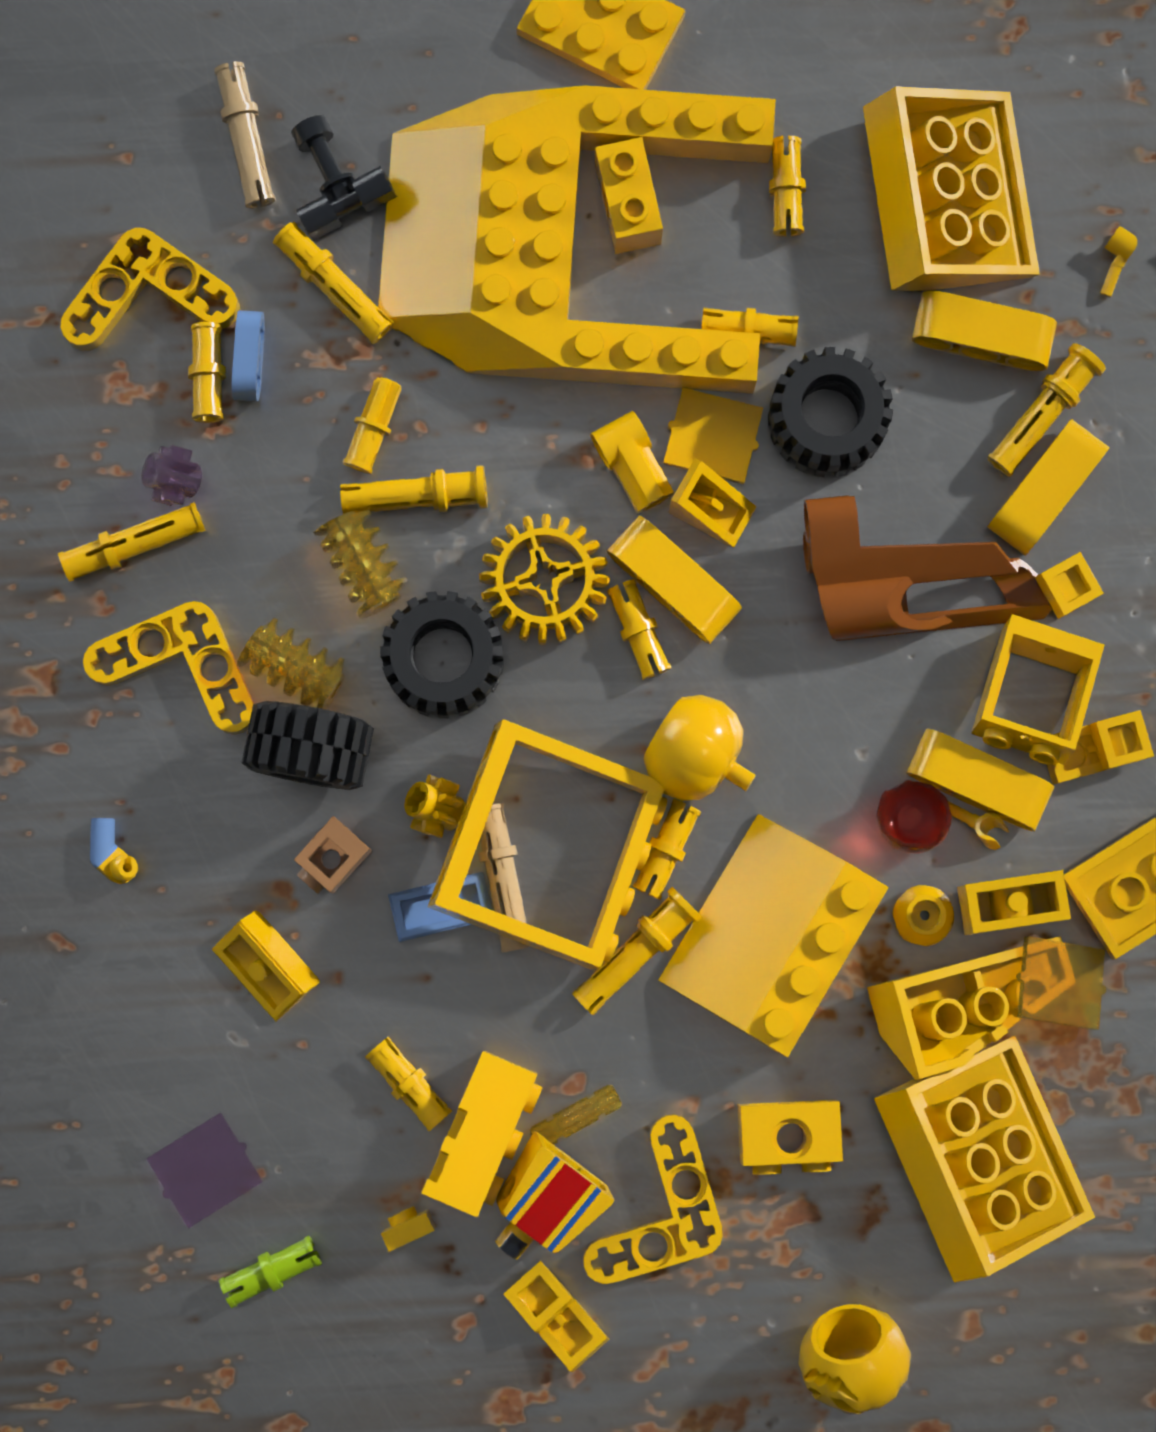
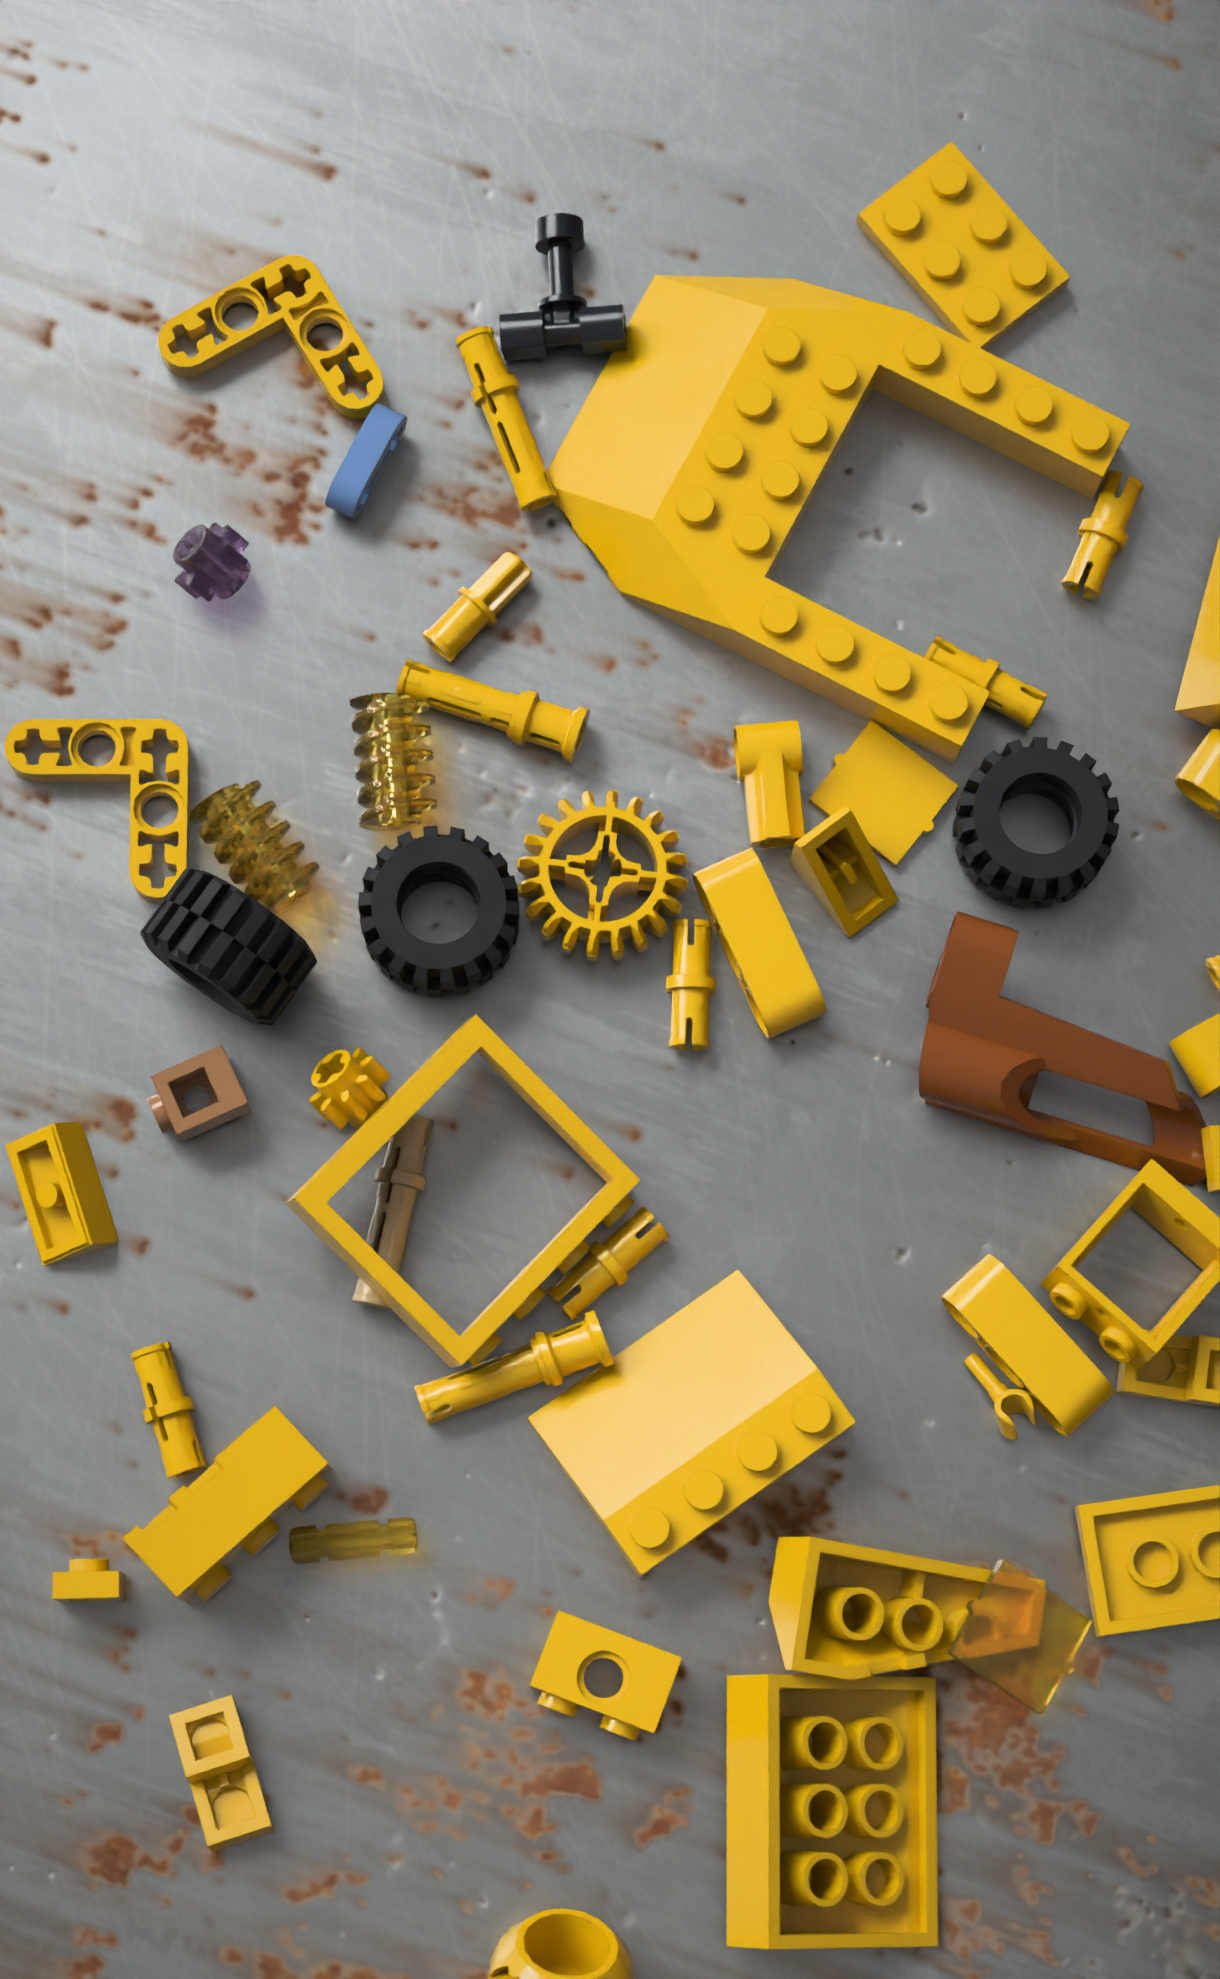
camera: 20 degrees right, 5 degrees down
yellow pin [58,502,206,582] -> none
yellow pin [188,322,226,423] -> none
tan pin [214,61,276,209] -> none
medium blue tile [388,871,492,942] -> none
torso [495,1131,615,1260] -> none
yellow beam [583,1114,723,1284] -> none
yellow brick [595,137,663,254] -> none
yellow piece [643,695,756,801] -> none
clear red hair [876,780,952,854] -> none
yellow plate [893,885,954,946] -> none
yellow brick [957,870,1071,935] -> none

